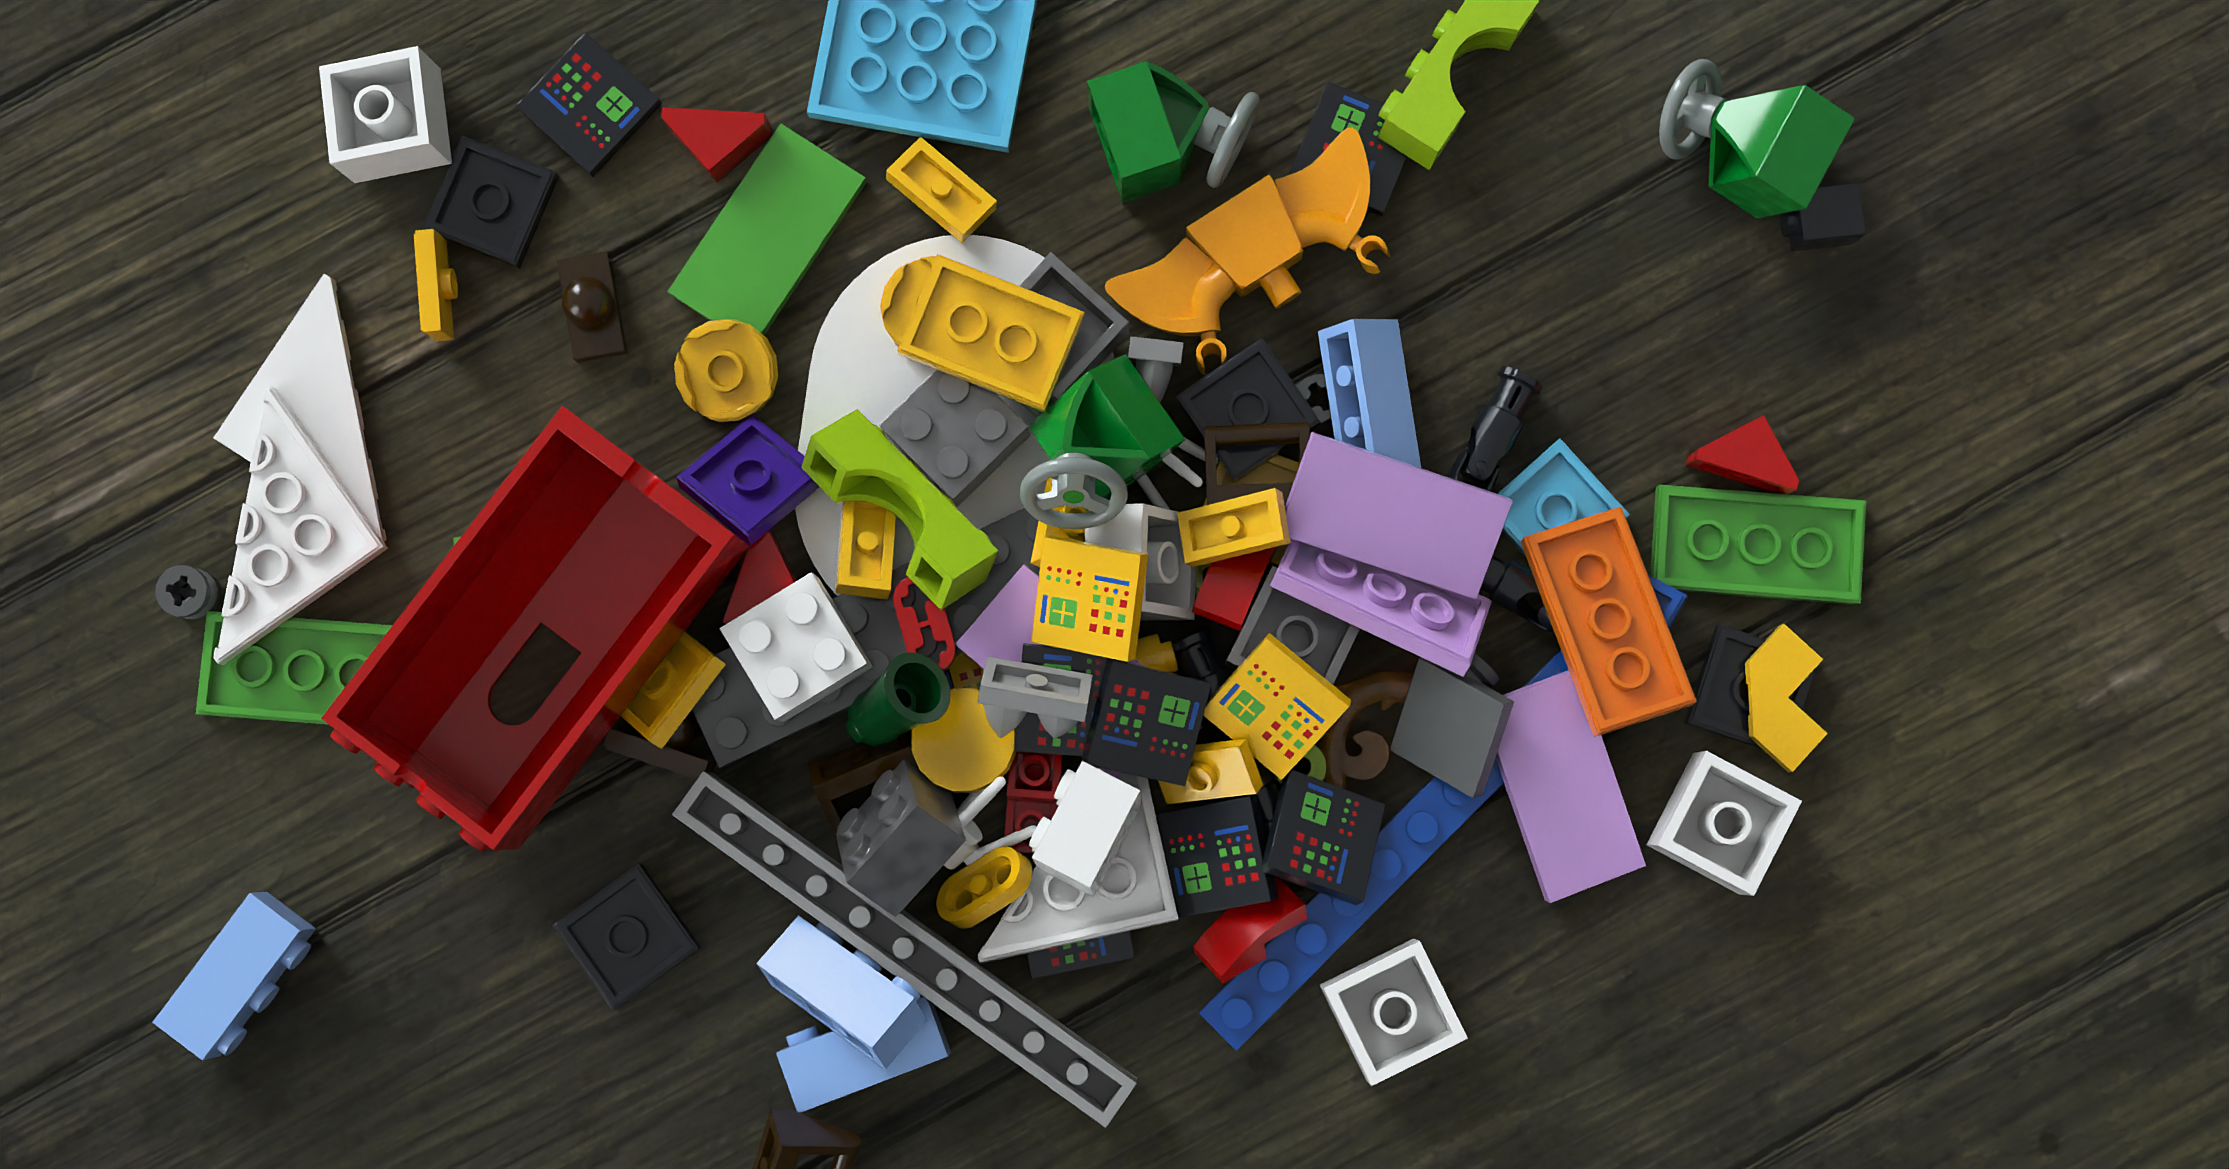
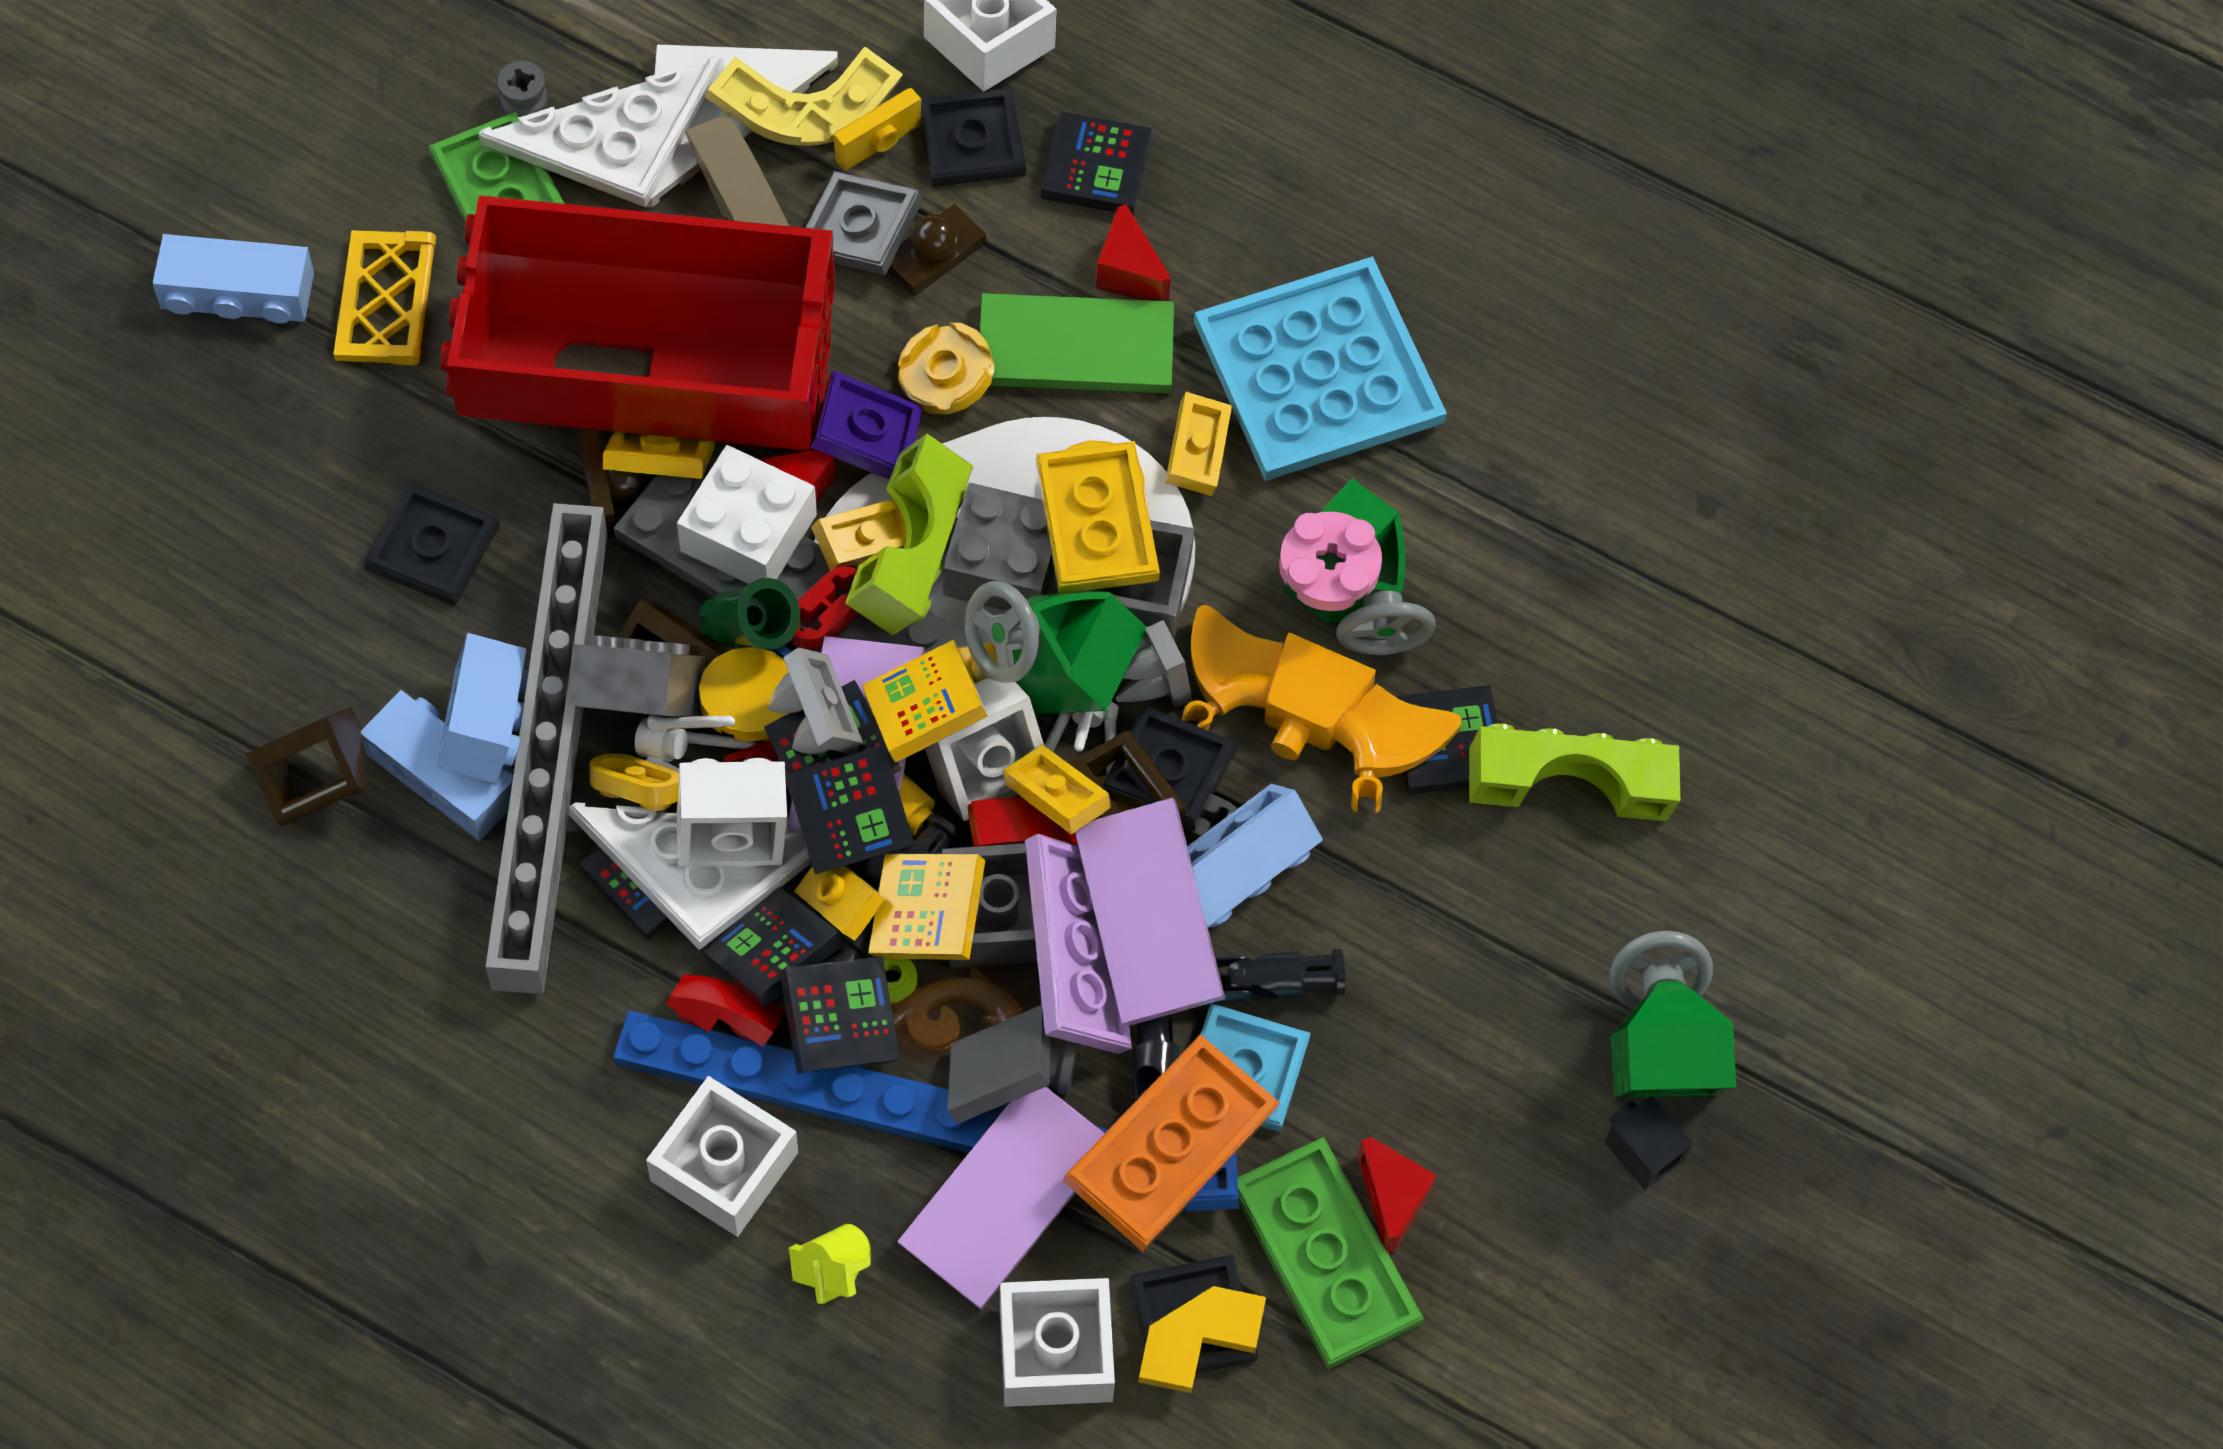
camera: 50 degrees right, 20 degrees down
none -> yellow window [333,230,437,365]
none -> dark tan slope [685,113,789,226]
none -> light yellow plate [705,47,903,146]
none -> neon yellow piece [789,1224,871,1304]
none -> tile [806,171,923,276]
none -> bright pink plate [1279,512,1382,611]

